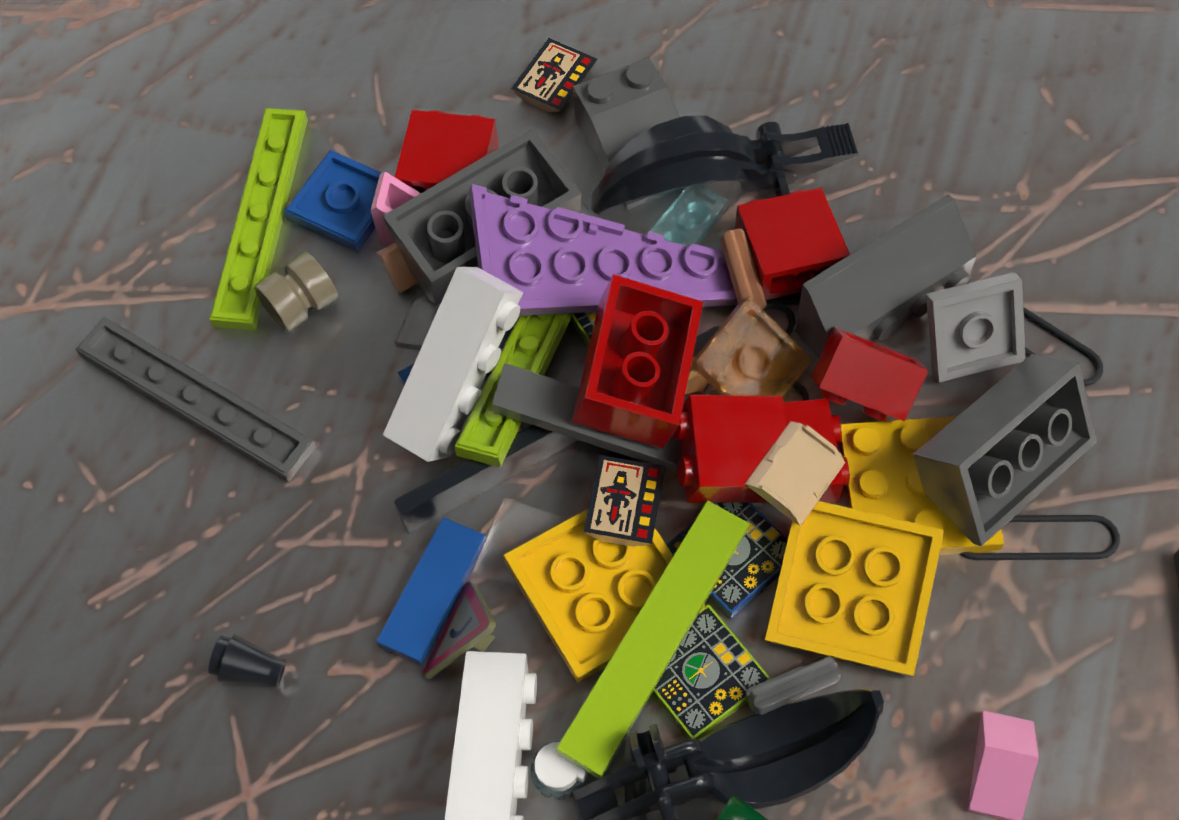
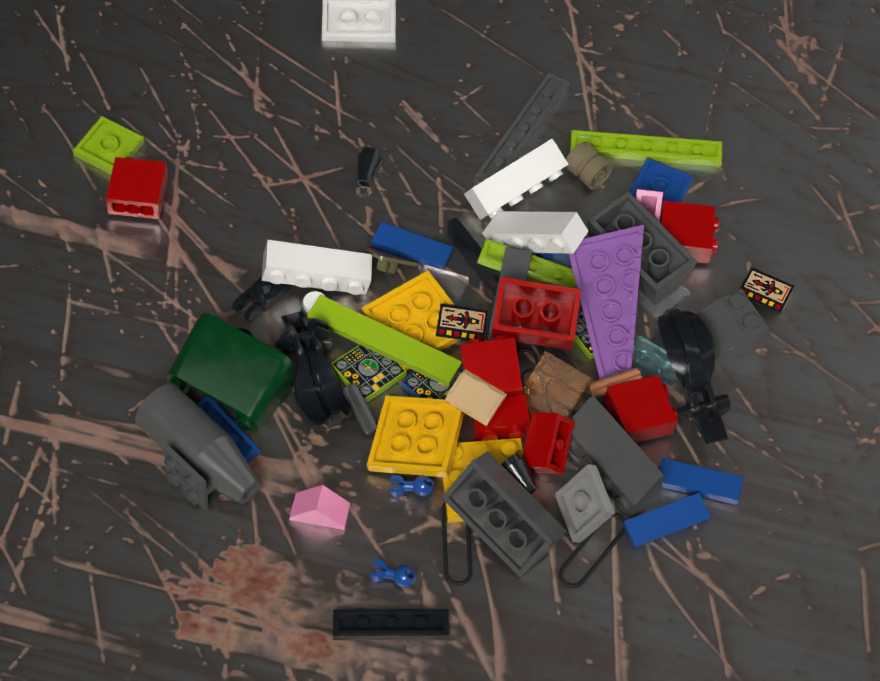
camera: 80 degrees right, 5 degrees down
none -> blue arm [370,559,416,588]
none -> blue arm [390,475,434,497]
none -> white brick [464,139,569,220]
none -> black cone [501,454,538,494]
none -> blue tile [622,493,711,549]
none -> blue tile [660,458,744,505]

